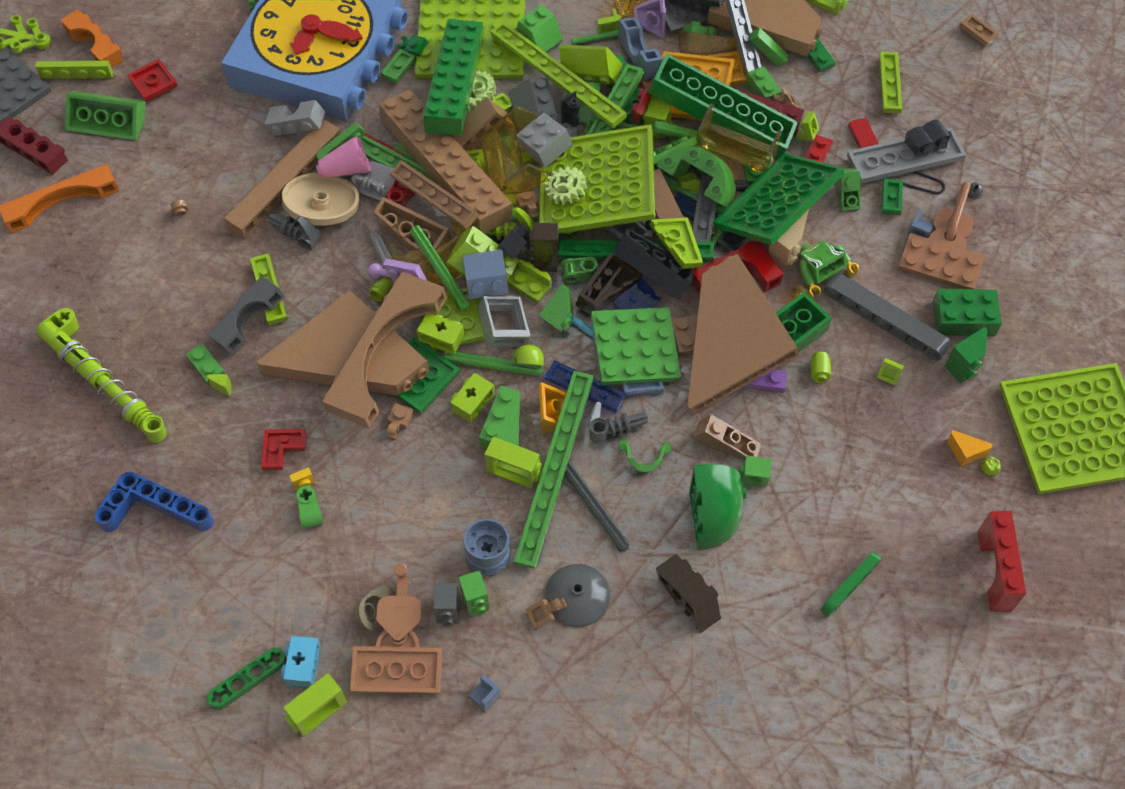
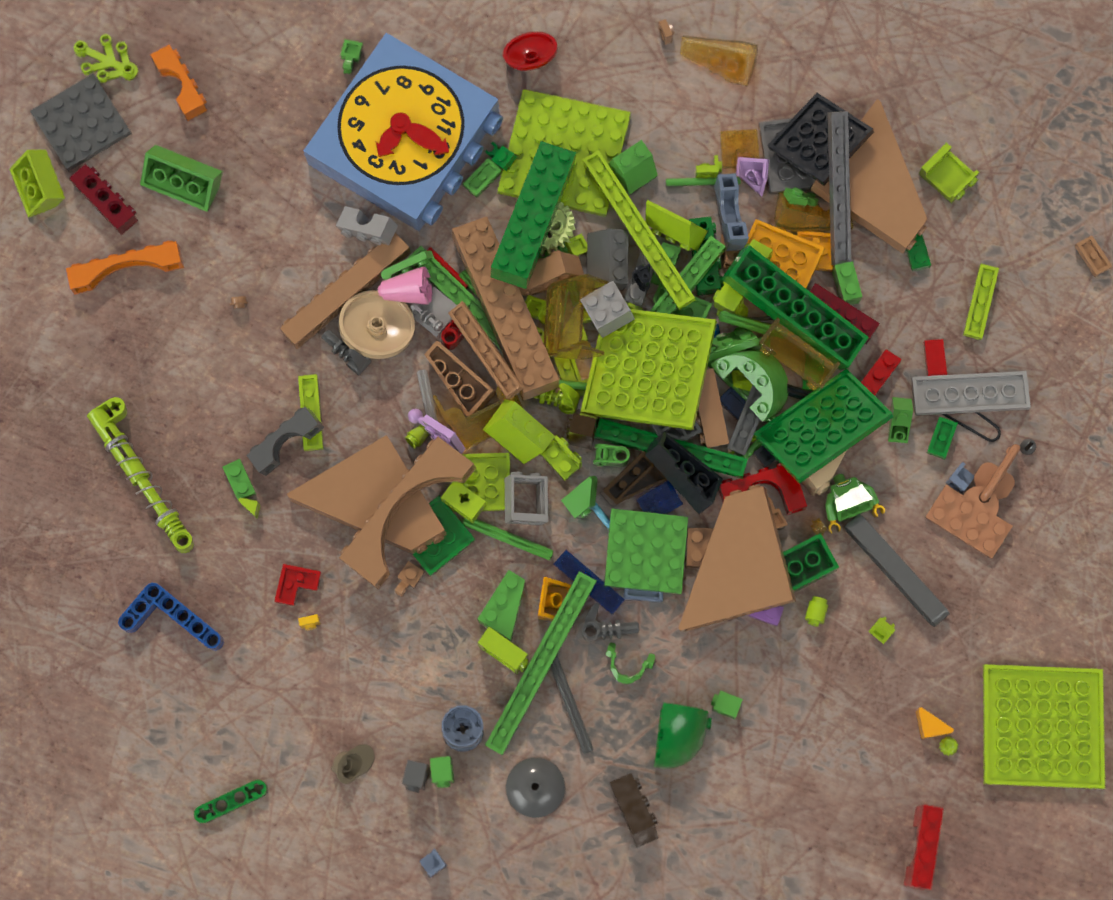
camera: 15 degrees right, 15 degrees up
lime plate [35,61,113,79] -> none
red plate [127,59,178,102] -> none
medium azure brick [281,636,321,688] -> none
lime window [283,673,348,737] -> none
bright green piece [296,486,324,529] -> none
nougat plate [350,563,443,694] -> none
bright green axle [410,225,470,311] -> none
lime brick [450,373,495,424] -> none
sand blue slope [463,249,509,299] -> none
black brick [498,223,531,260] -> none
lime hair [513,344,544,366] -> none
medium nougat plate [515,190,539,219] -> none
medium nougat plate [525,598,567,629] -> none
yellowish green gear [545,166,587,205] -> none
red plate [630,83,651,124] -> none
lime wing [649,218,703,269] -> none
medium nougat slope [693,414,761,460] -> none
bright green piece [749,28,788,66] -> none
medium nougat plate [773,88,799,108] -> none
lime bracket [796,111,819,141] -> none
green beam [820,551,882,617] -> none
black brick [904,119,950,157] -> none
green brick [932,289,1002,336] -> none
green slope [945,327,987,383] -> none

